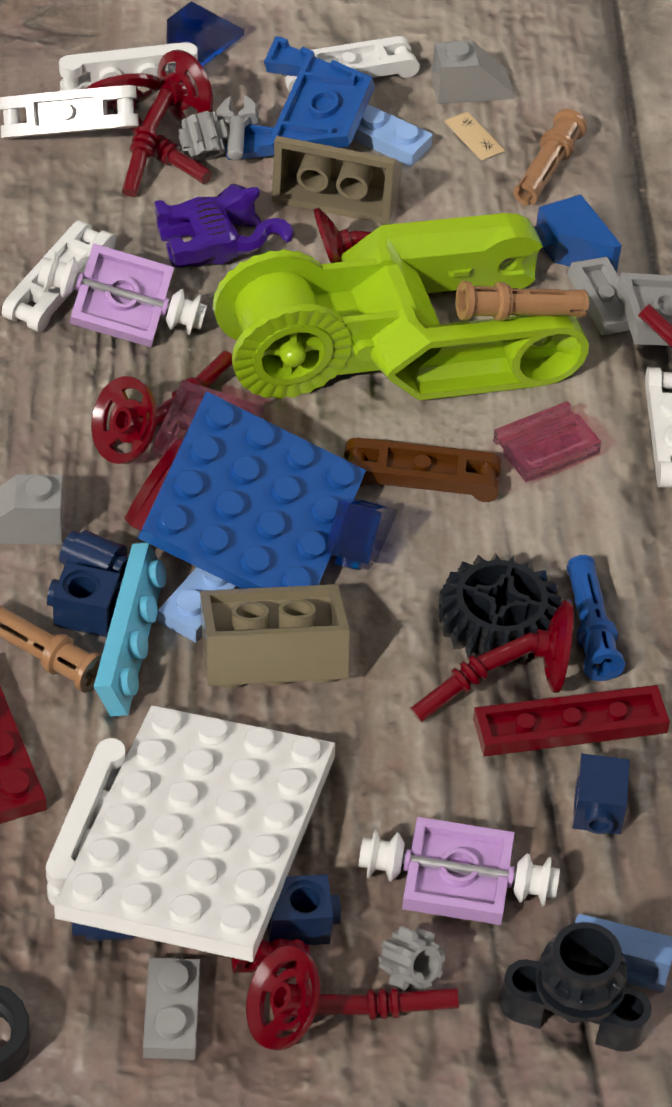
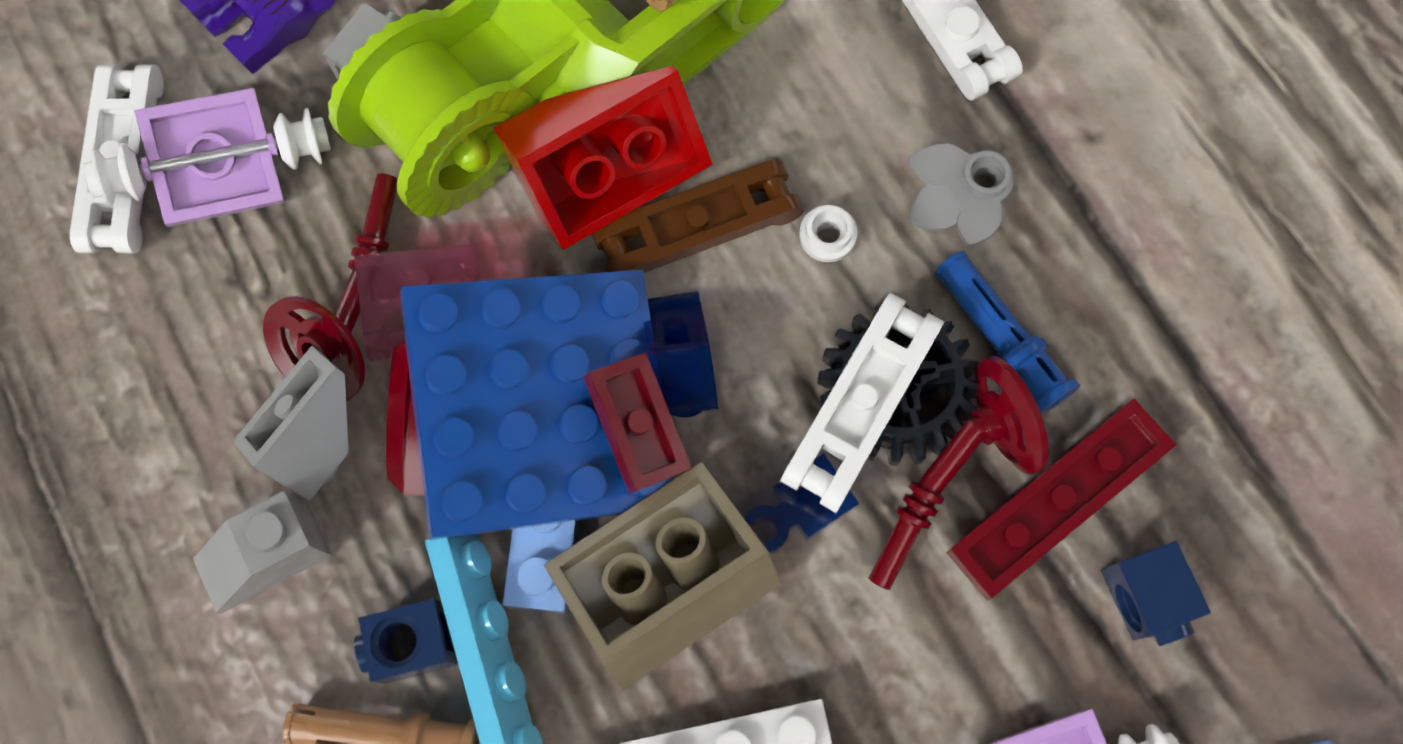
camera: 20 degrees left, 25 degrees up
dark blue brick [59,530,129,583] -> none
clear pink plate [493,401,602,483] -> none
none -> light grey slope [232,346,349,501]
none -> red slope [493,66,713,250]
none -> dark red plate [583,352,692,494]
none -> clear blue plate [744,453,859,555]
none -> white plate [781,292,945,513]
none -> white plate [799,205,857,262]
none -> light grey plate [907,143,1014,246]

